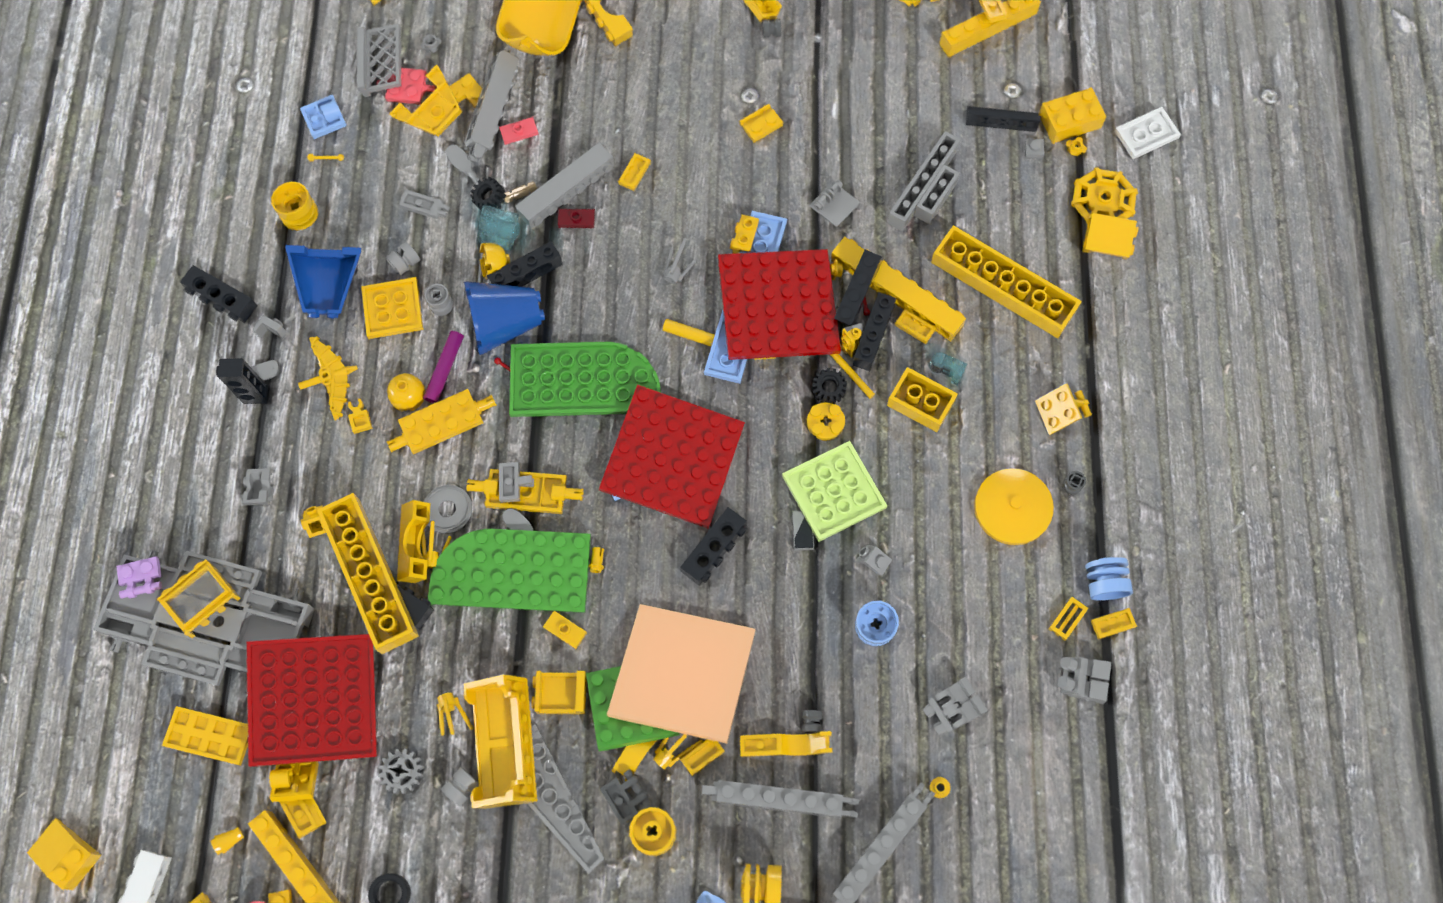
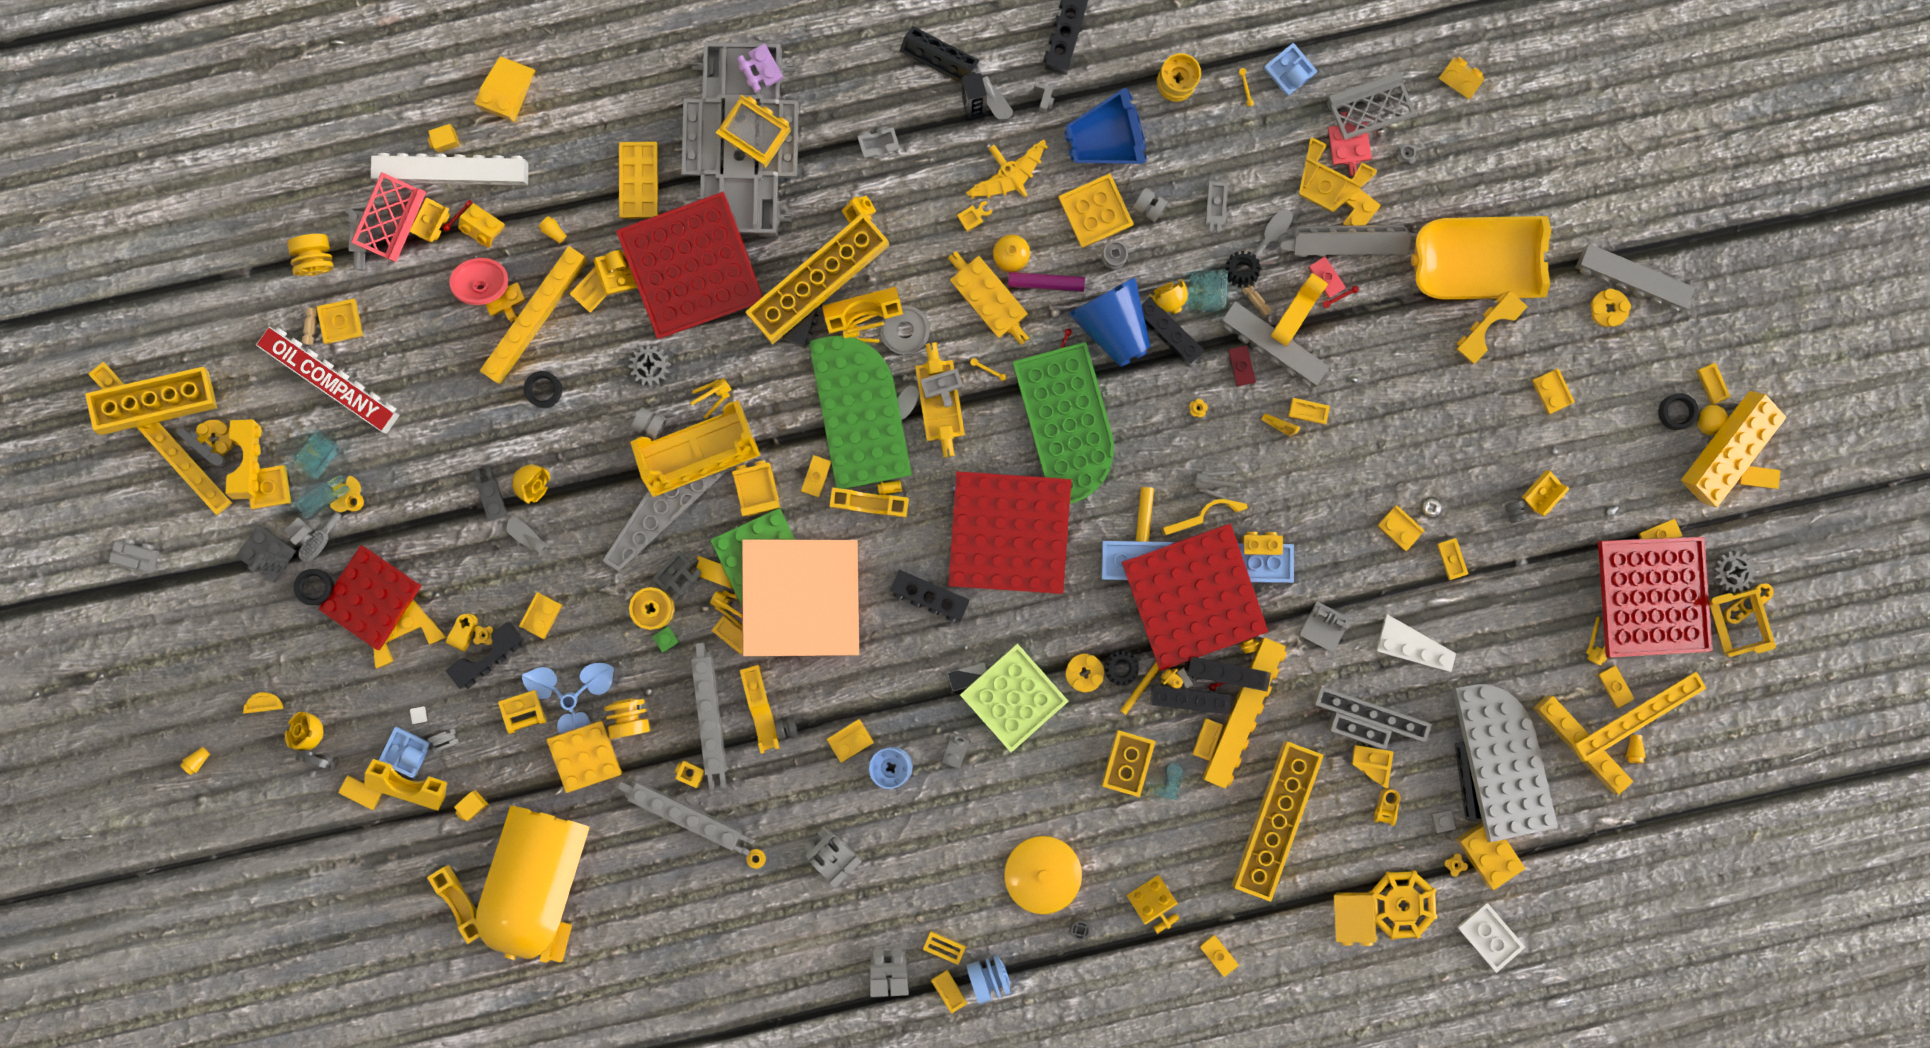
camera: 65 degrees right, 15 degrees up
none -> bright green plate [652,626,679,653]
none -> yellow brick [674,760,705,788]
none -> yellow plate [826,719,874,763]
none -> yellow arch [829,488,909,518]
none -> black fence [899,26,980,83]
none -> yellow hinge [970,358,1006,381]
none -> yellow piece [1162,499,1248,536]
none -> yellow plate [1189,399,1208,418]
none -> yellow plate [1199,934,1239,977]
none -> yellow tile [1261,413,1301,437]
none -> yellow beam [1270,273,1328,347]
none -> red hinge [1323,286,1359,308]
none -> yellow wing [1351,745,1394,788]
none -> yellow piece [1374,788,1400,827]
none -> white wing [1376,614,1456,672]
none -> yellow plate [1436,538,1468,580]
none -> light grey plate [1452,684,1558,842]

